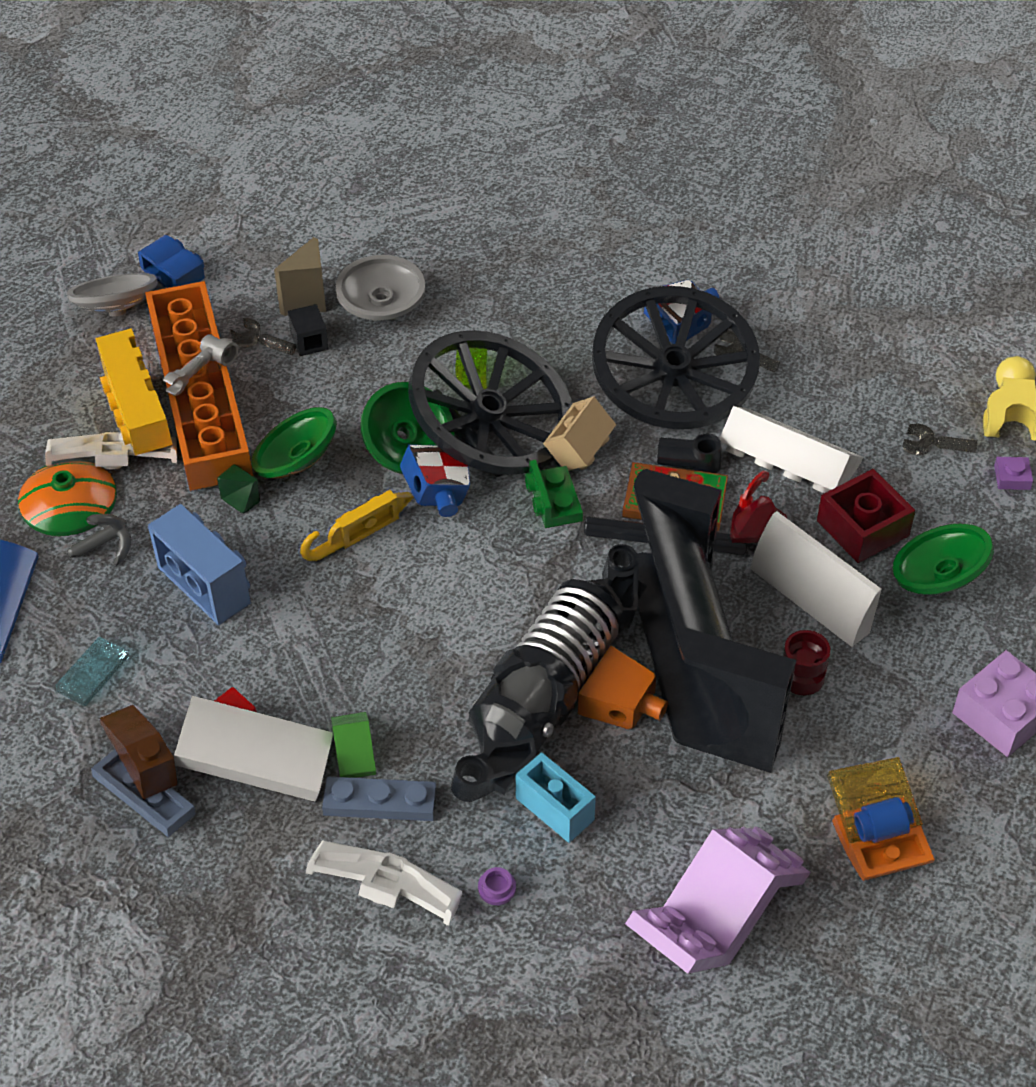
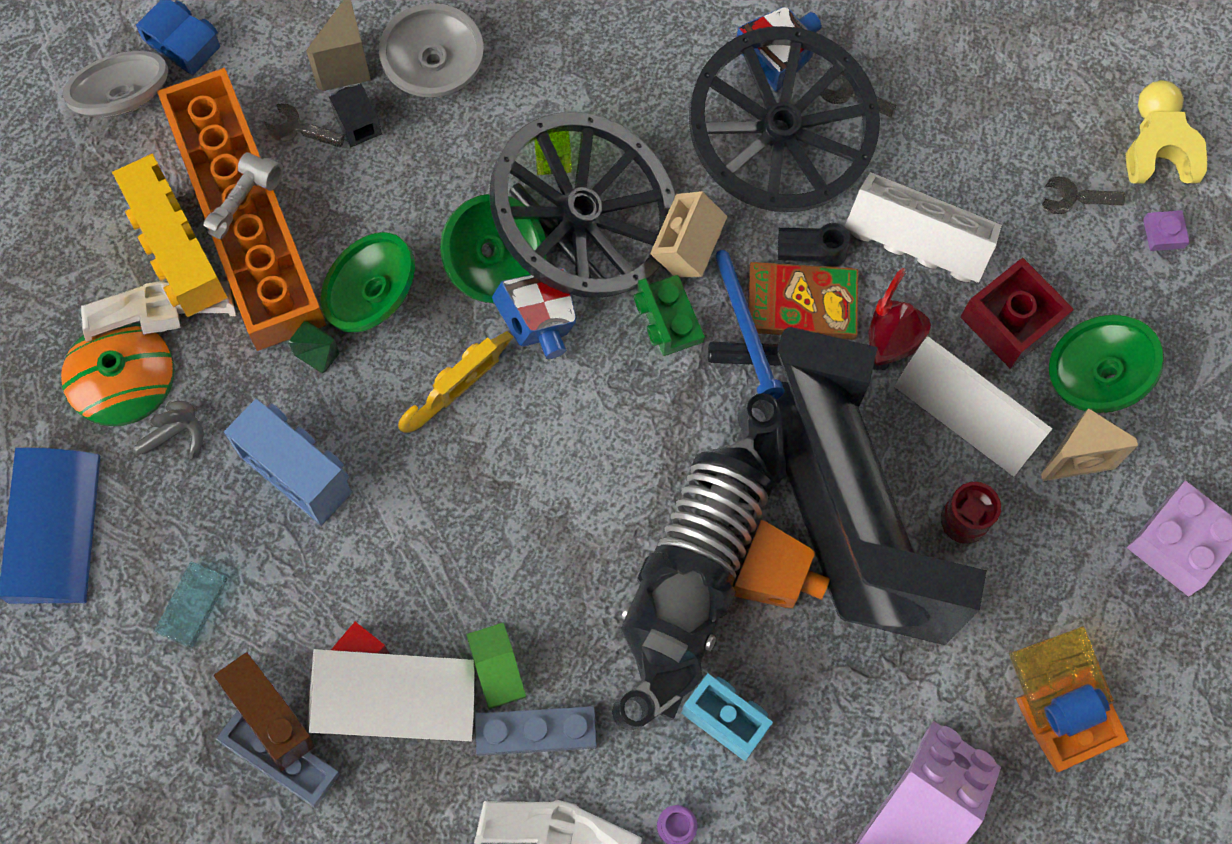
camera: 10 degrees left, 20 degrees up
none -> blue bar [715,250,784,399]
none -> tan slope [1041,408,1138,481]

